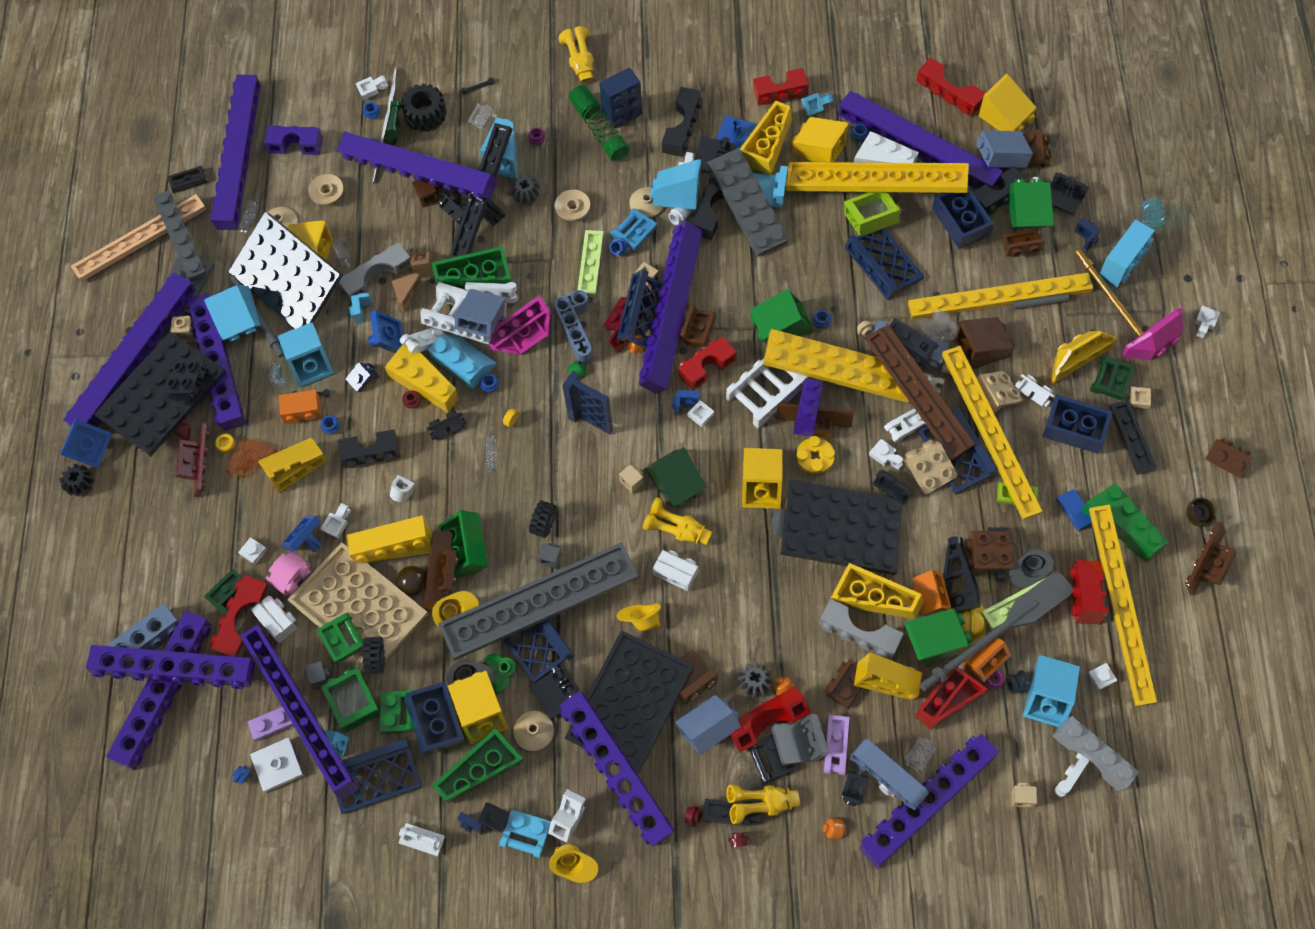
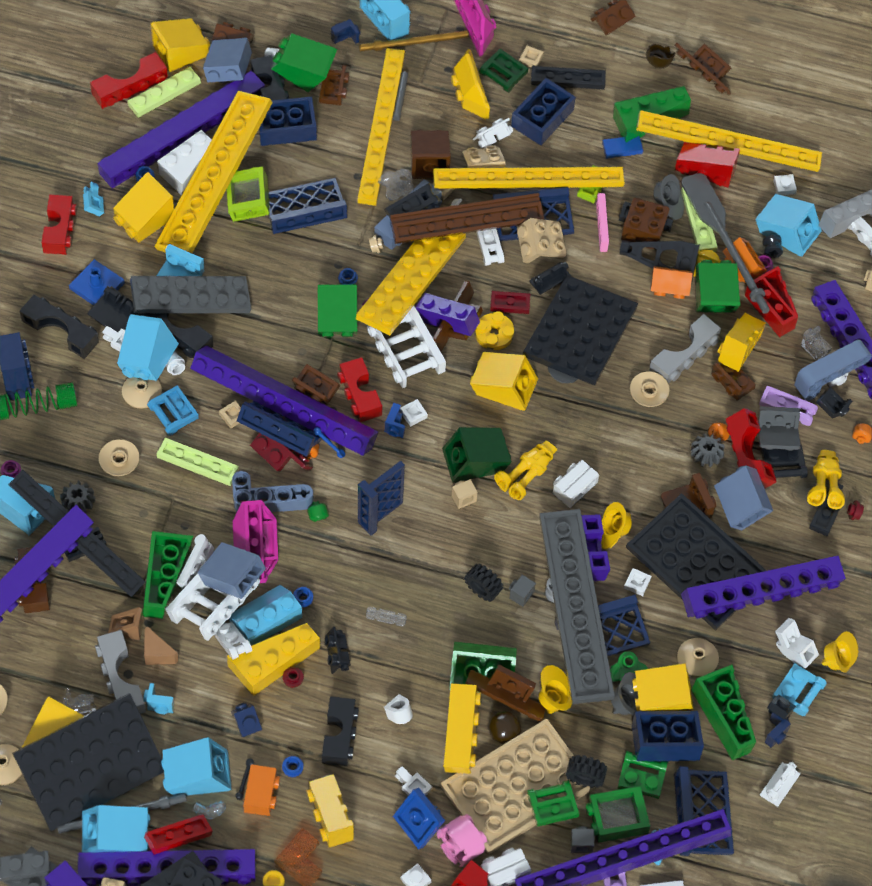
camera: 80 degrees left, 5 degrees down
blue tile [368,310,403,353] -> none
black hinge [439,193,466,225] -> none
yellow tile [503,408,519,428] -> none
black hinge [530,665,581,720] -> none
blue plate [610,238,627,256] -> none
dark red plate [685,805,702,827] -> none
yellow wedge [740,101,792,176] -> none
yellow wedge [831,563,924,619] -> none
white plate [869,439,904,470] -> none
black hinge [1050,172,1089,215] -> none
none -> yellowish green plate [128,67,201,118]
none -> red plate [144,814,213,854]
none -> blue hinge [313,427,345,458]
none -> dark red plate [490,291,530,314]
none -> dark purple arch [581,514,610,581]
none -> bright pink tile [596,193,609,252]
none -> white plate [624,568,652,596]
none -> tan dish [630,372,669,407]

